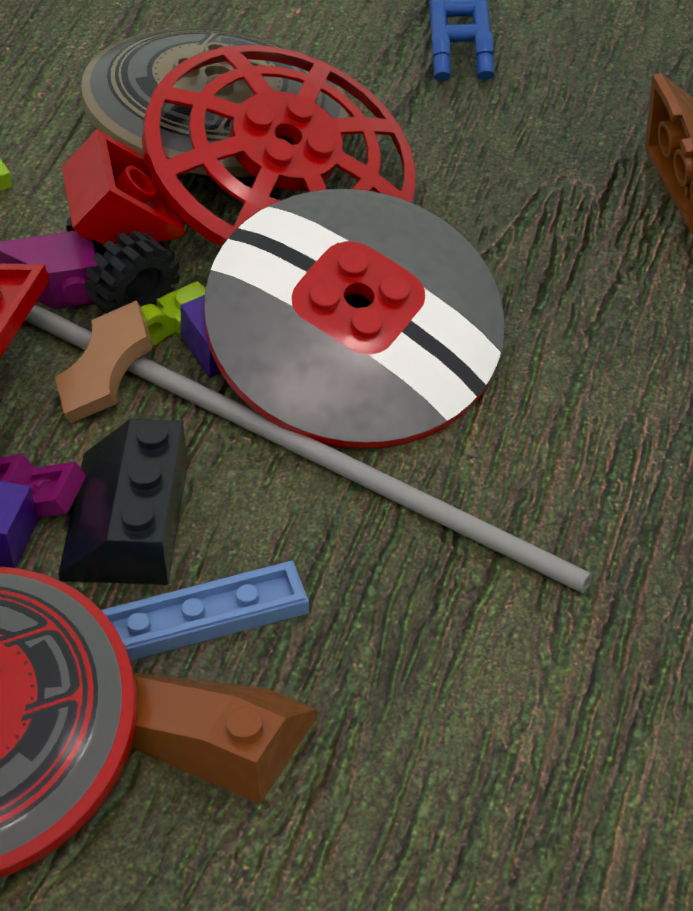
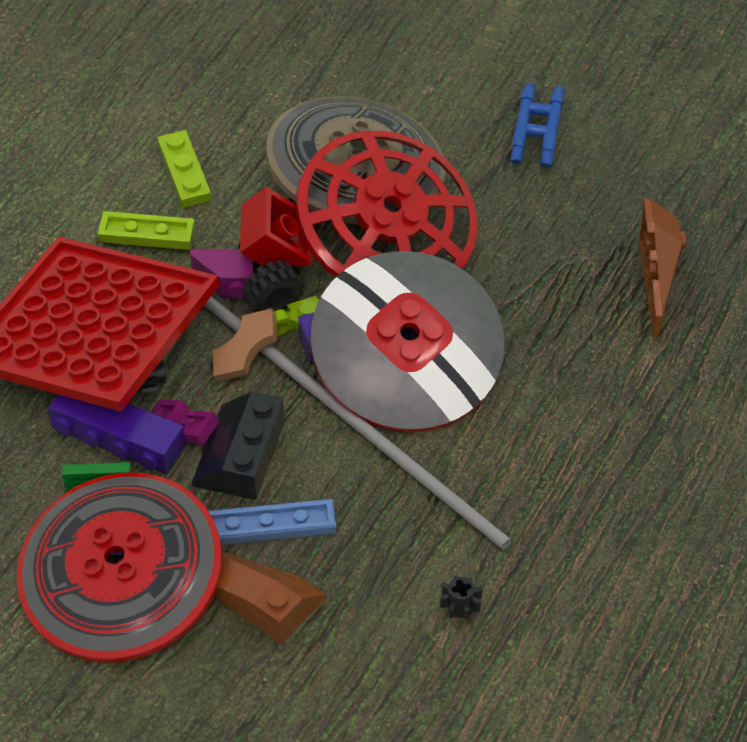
camera: 10 degrees right, 5 degrees up
none -> black gear [440,575,483,620]

